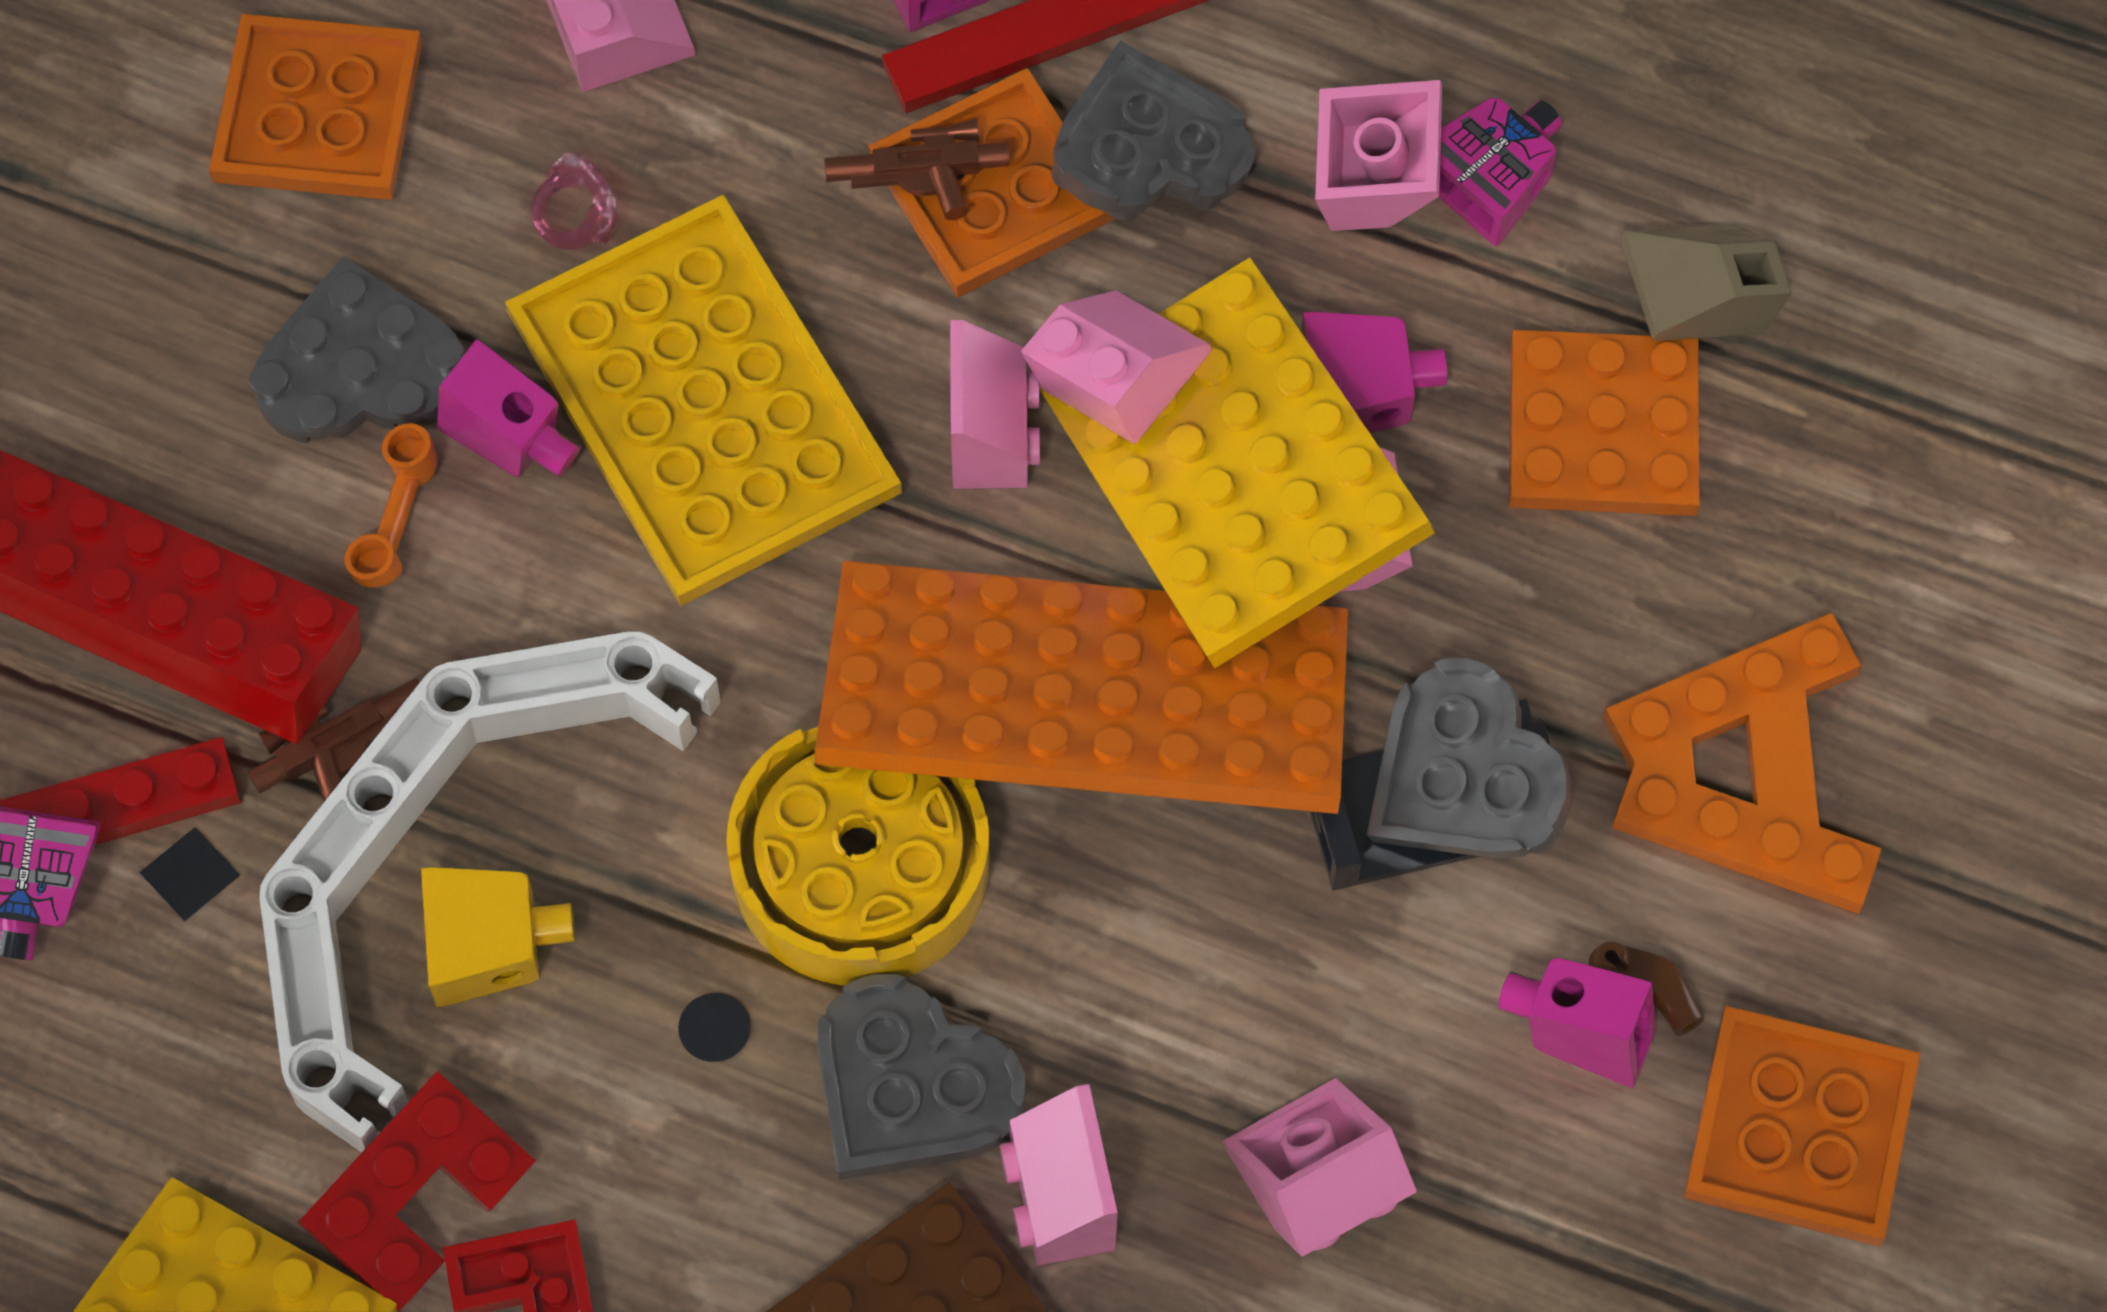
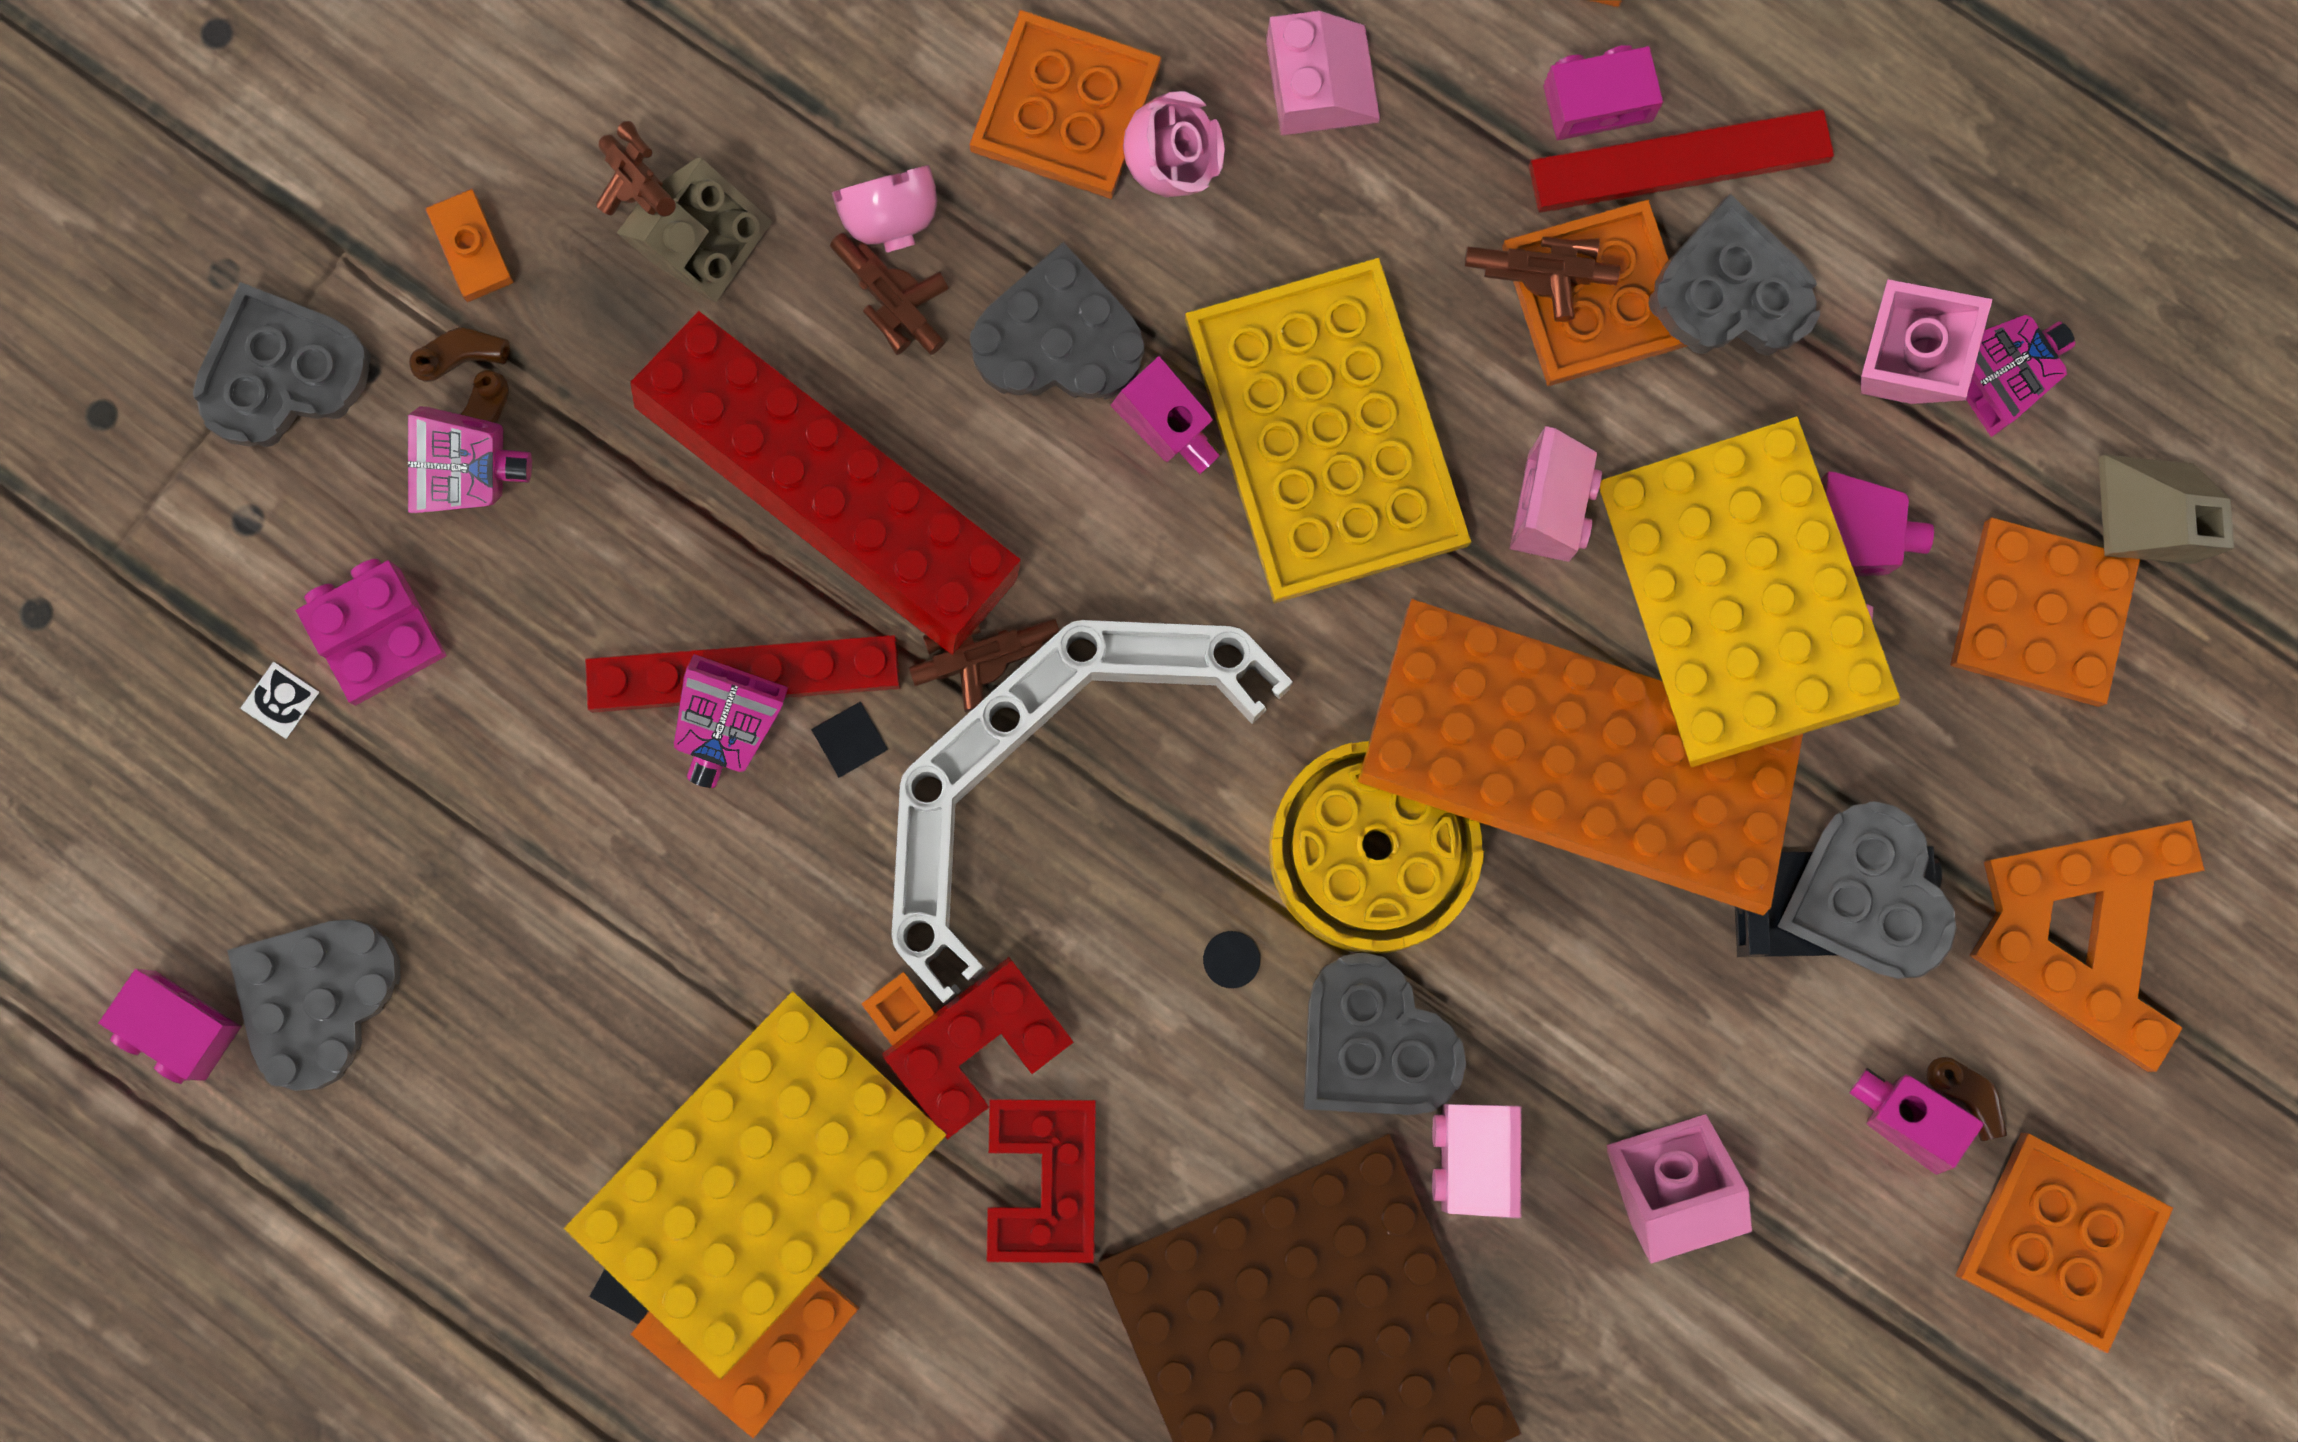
camera: 10 degrees right, 15 degrees up
orange bar [344,423,438,588] -> none
yellow torso [421,867,575,1007] -> none
clear pink piece [531,152,618,250] -> none
bright pink slope [1021,290,1212,444] -> none
none -> copper piece [830,233,949,355]
none -> bright pink cylinder [832,165,937,253]
none -> orange plate [861,972,935,1046]
none -> bright pink cylinder [1123,91,1225,197]

